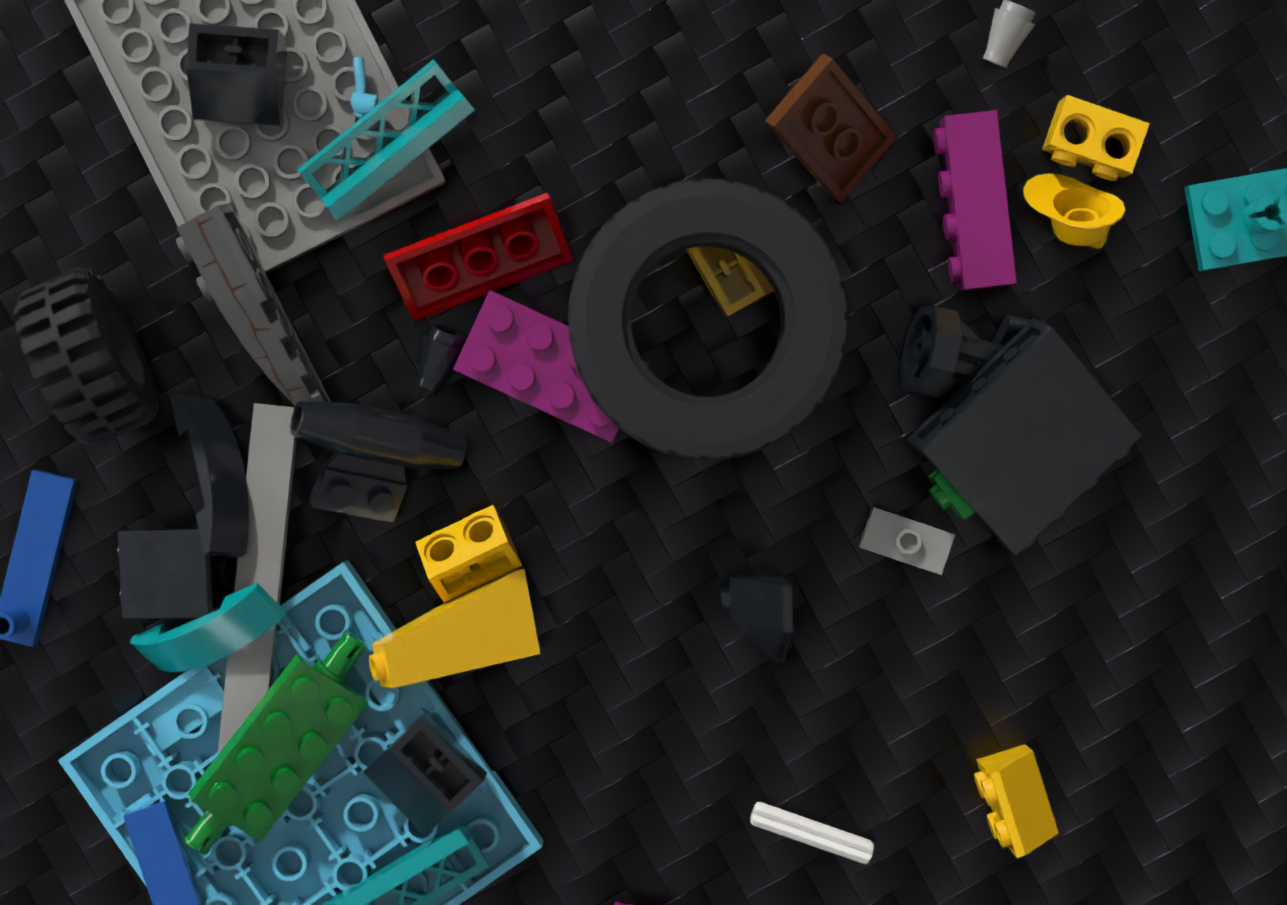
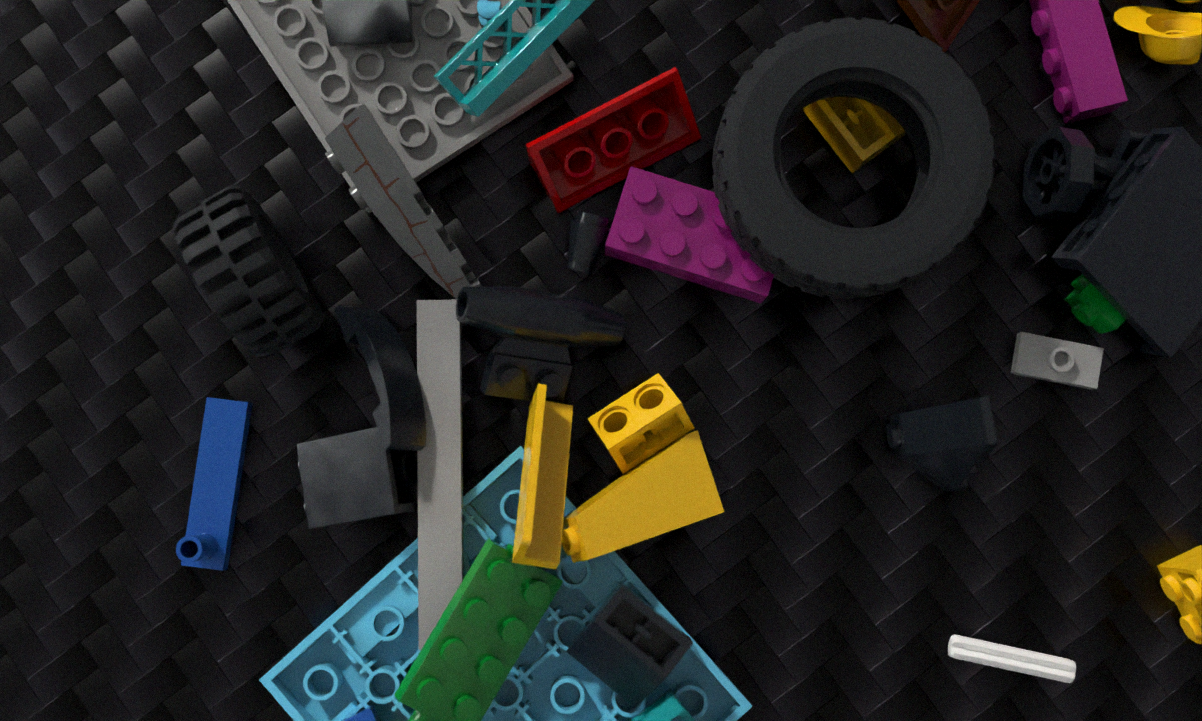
camera: 10 degrees left, 5 degrees down
teal slope [130,583,286,672] -> none
none -> yellow panel [512,383,573,569]

